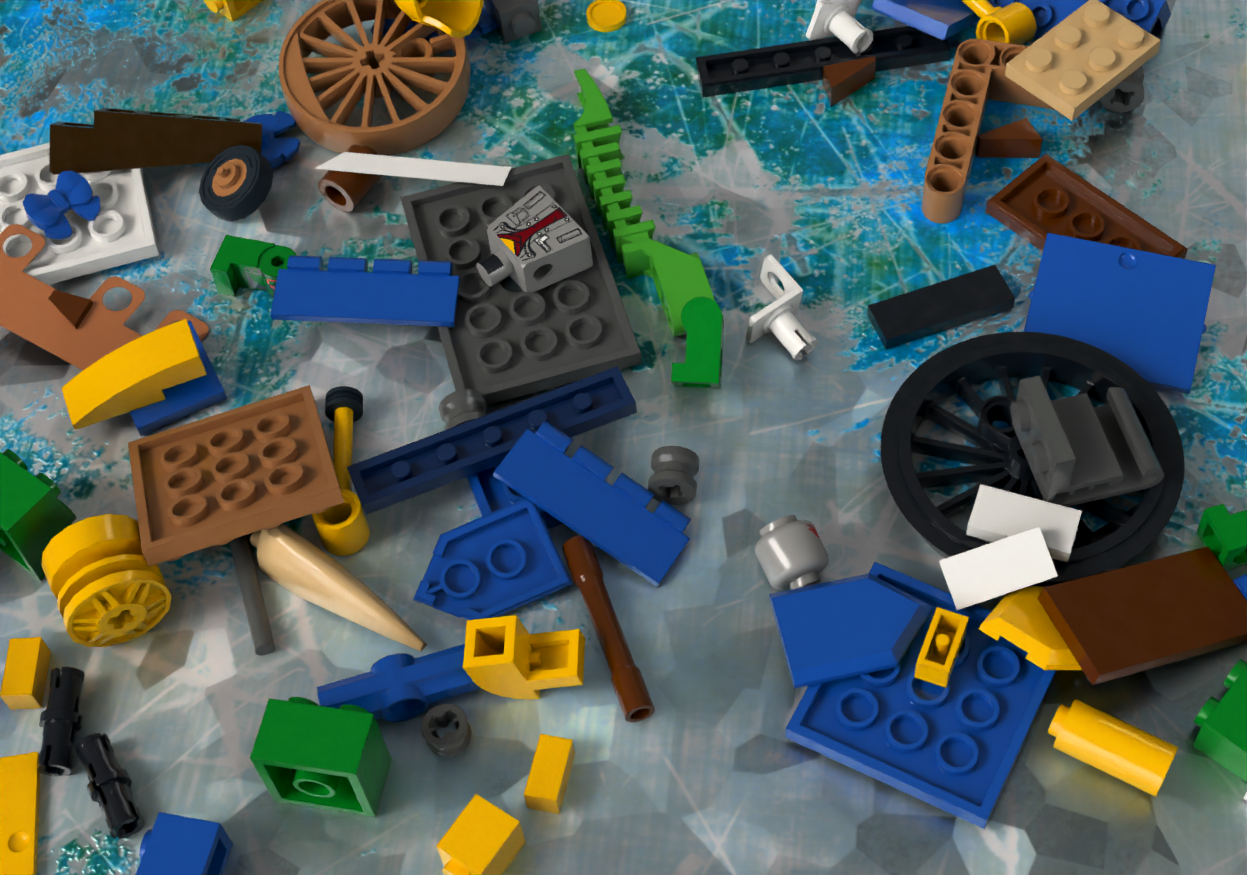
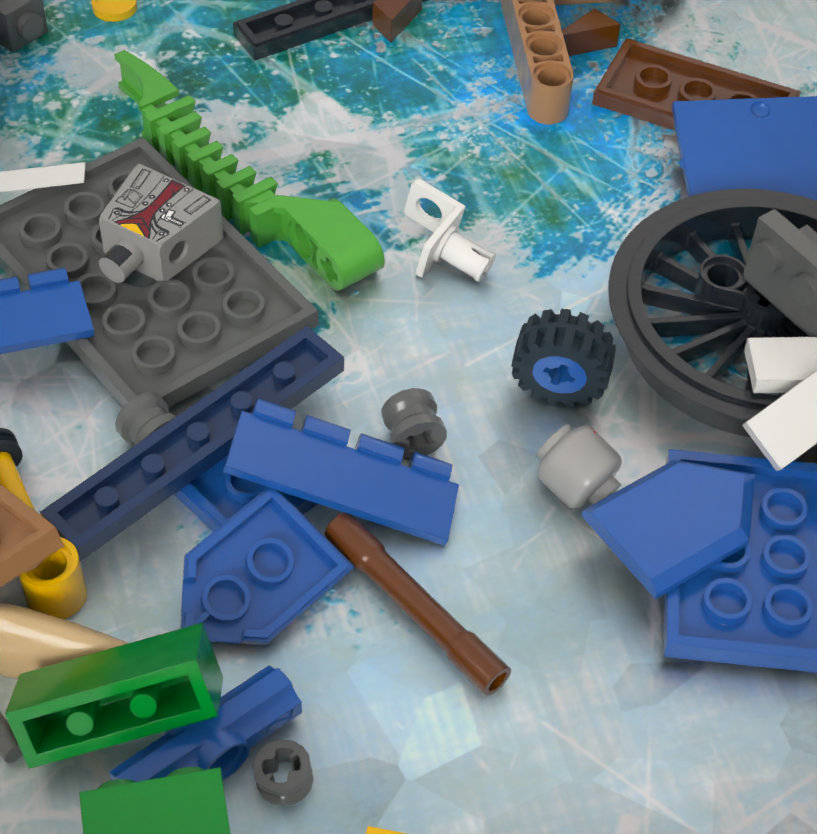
camera: 30 degrees left, 5 degrees down
yellow brick [463,615,585,700] -> none
yellow piece [524,734,575,814] -> none
green leg [671,296,724,389] -> none
black tile [867,265,1015,349] -> none
yellow piece [914,607,969,688] -> none
none -> green brick [5,622,223,769]
none -> black wheel [511,309,616,408]

